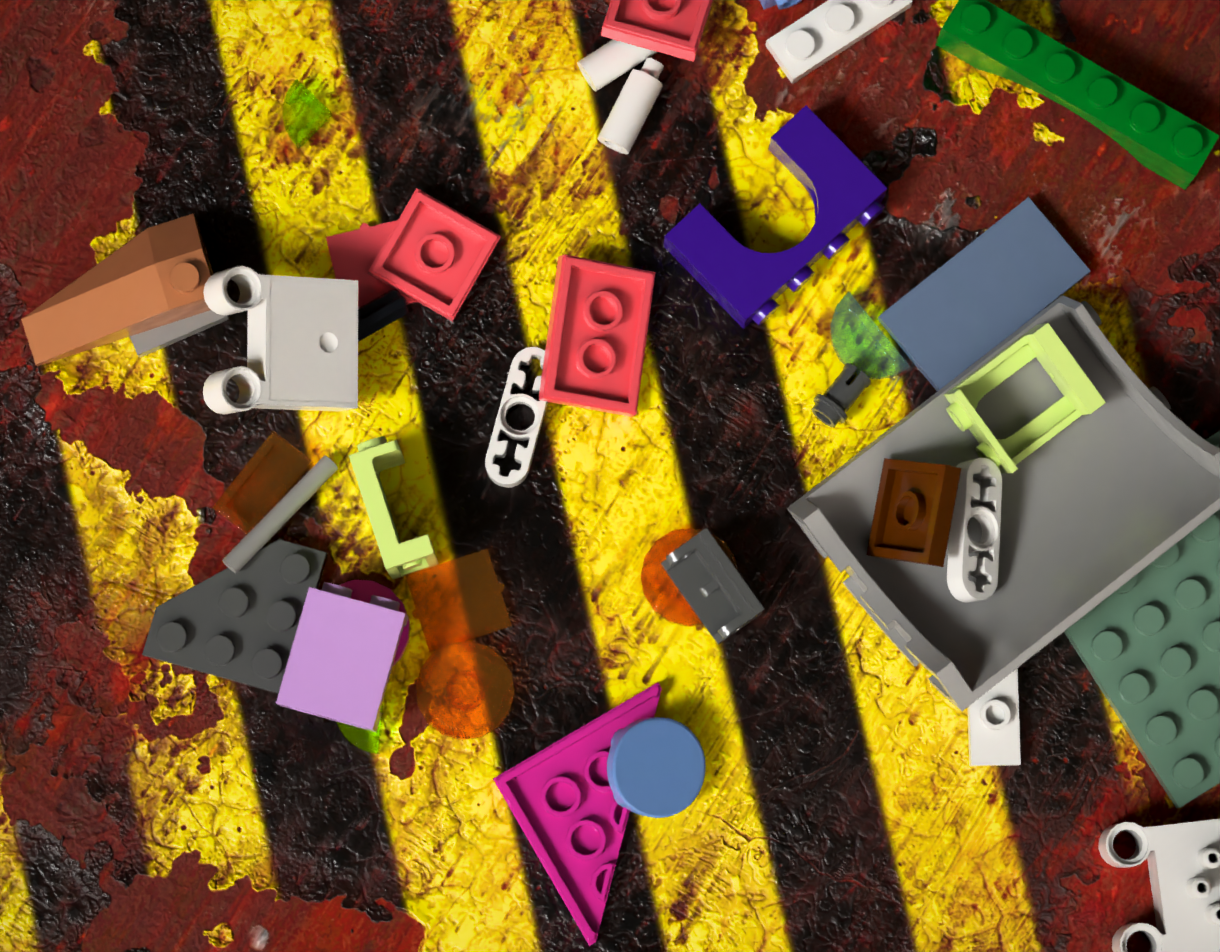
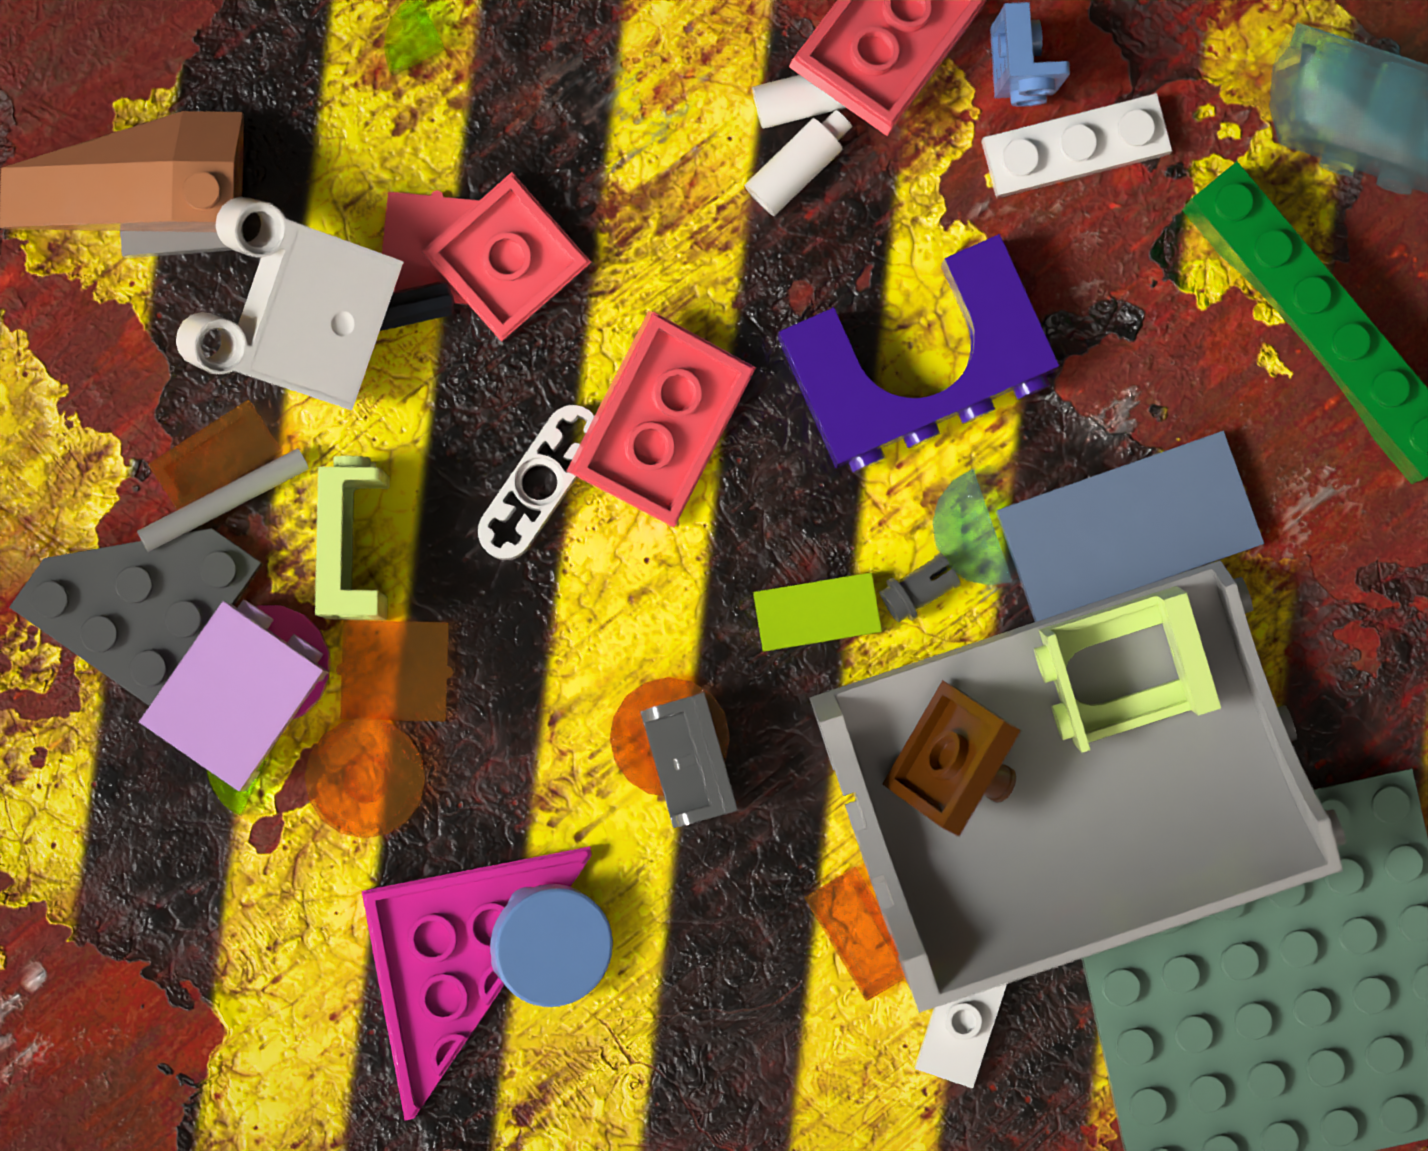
camera: 20 degrees right, 5 degrees up
white beam [947,458,1002,603] -> none
none -> lime tile [753,572,882,652]
none -> clear orange tile [804,866,905,1002]

